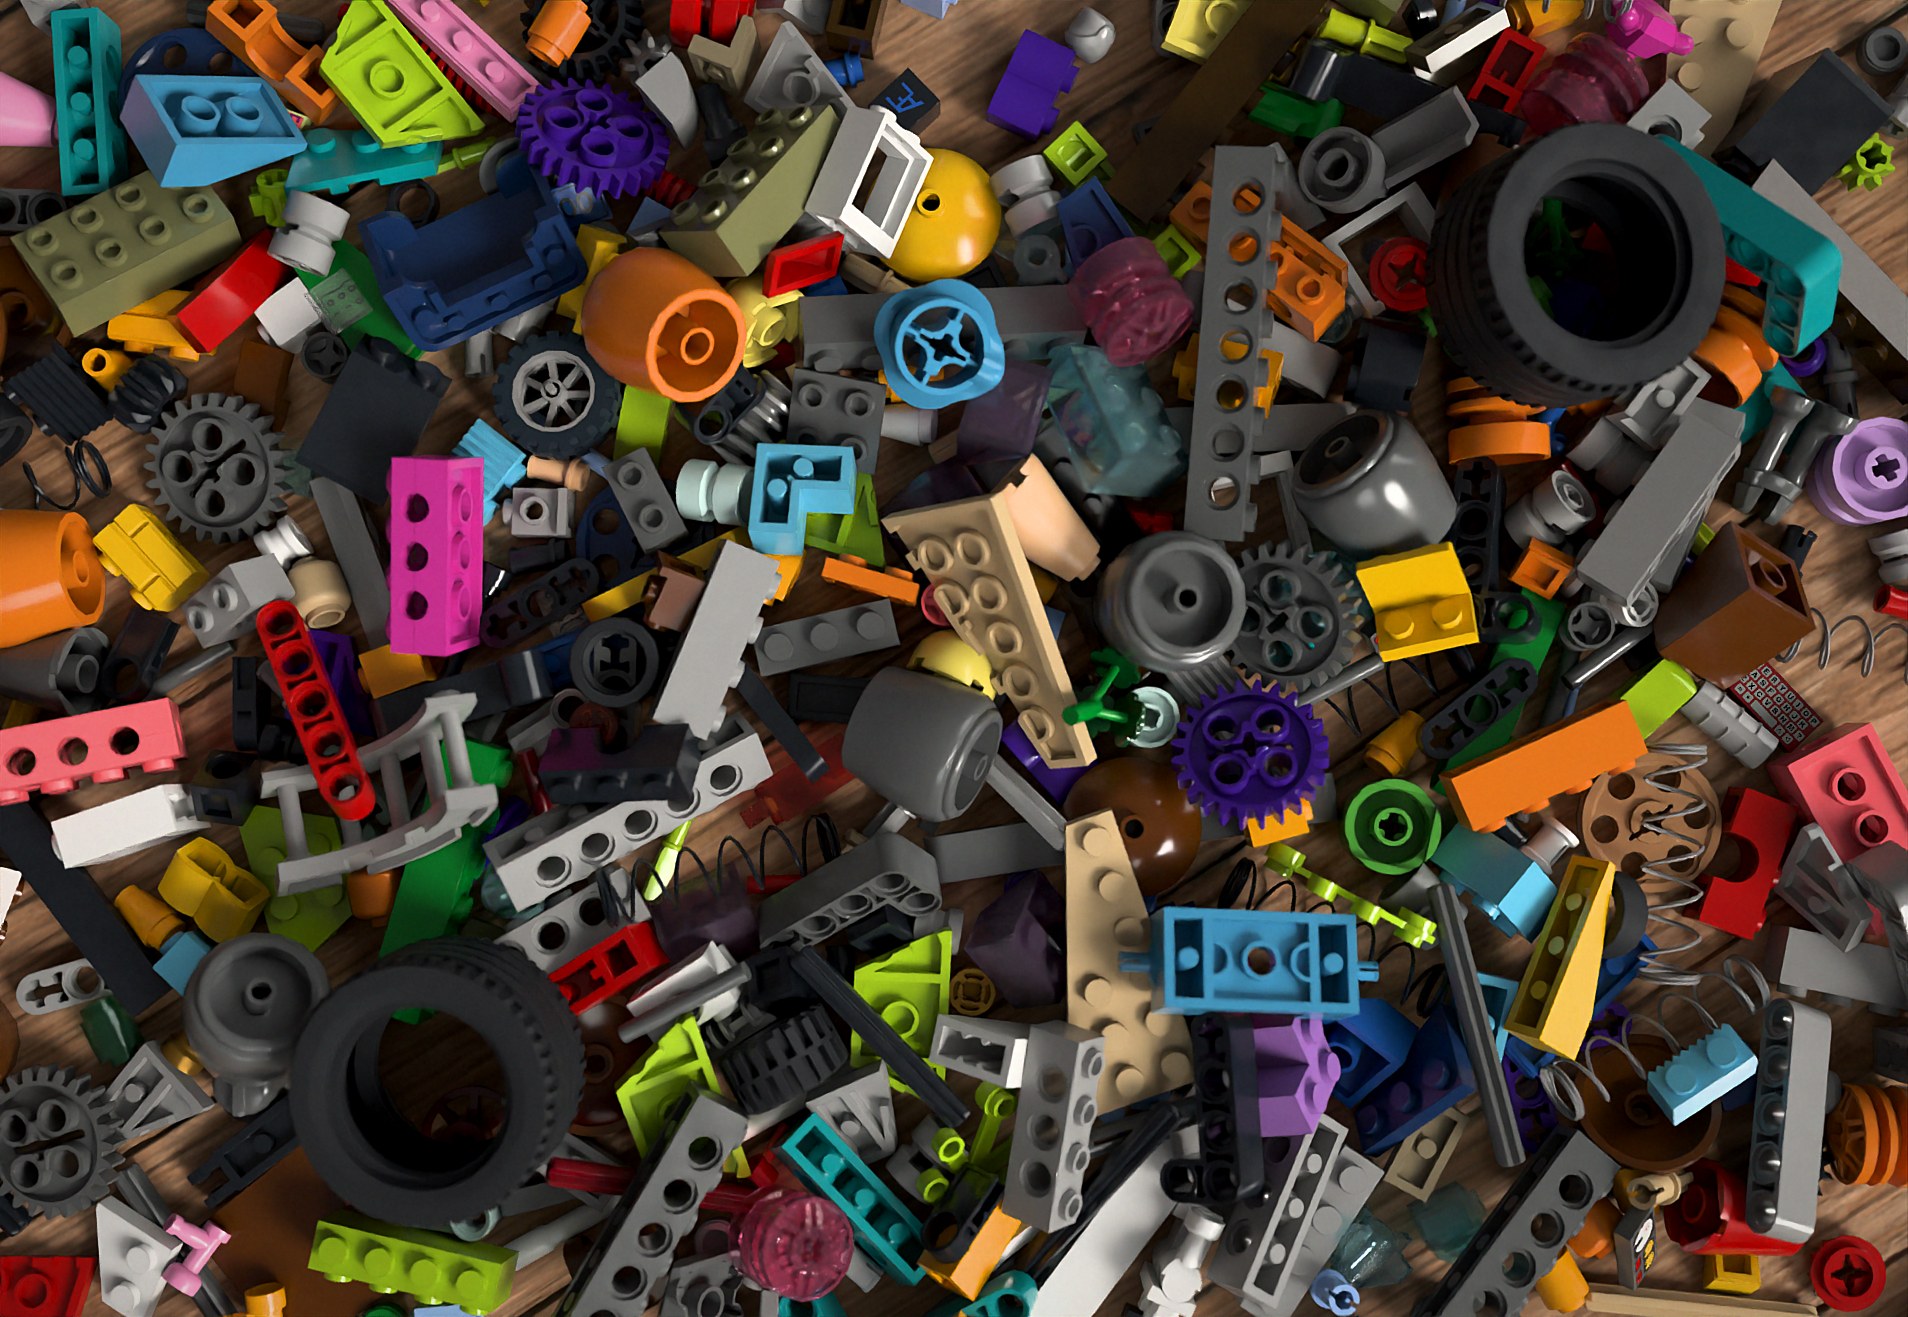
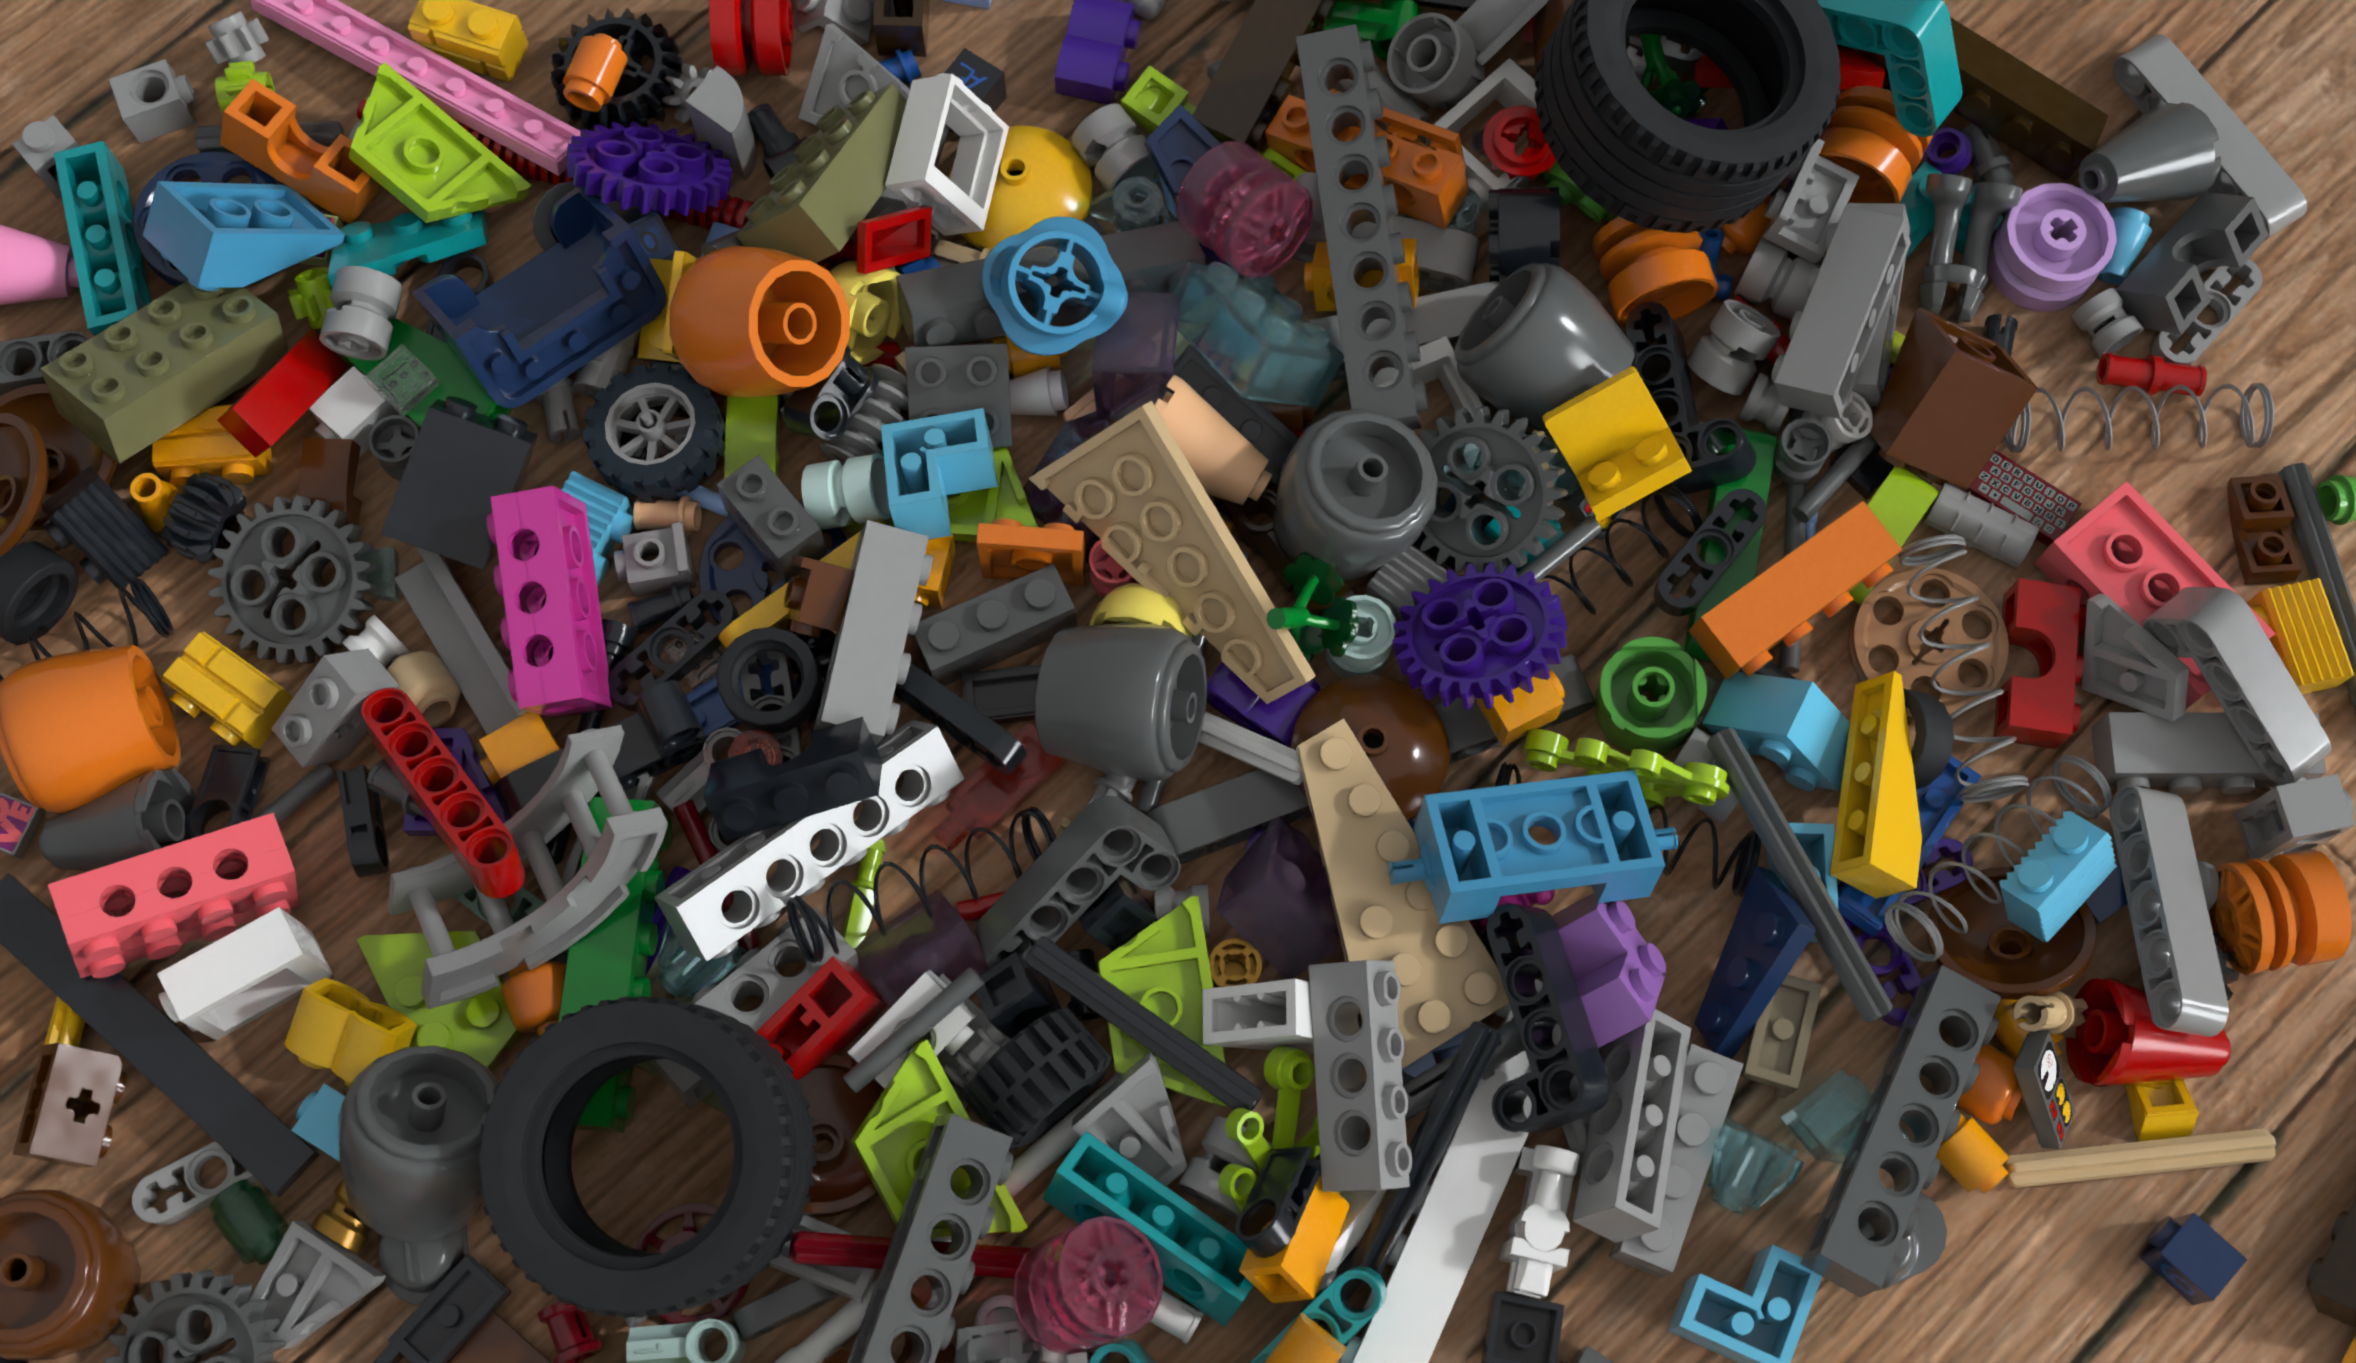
camera: 10 degrees left, 15 degrees down
light orange cone [114,885,186,951] -> none
black brick [189,749,261,826] -> none
black wheel [258,716,309,767] -> none
lime piece [420,136,498,179] -> none
dark tan panel [687,14,761,99] -> none
red hand [747,1122,791,1191] -> none
light blue axle [1308,1267,1359,1316] -> none
blue slope [1320,998,1419,1109] -> none
light orange cone [1363,710,1425,779] -> none
orange tile [1508,537,1575,600] -> none
white bush [1518,815,1580,877] -> none
red gear [1807,1233,1886,1312] -> none

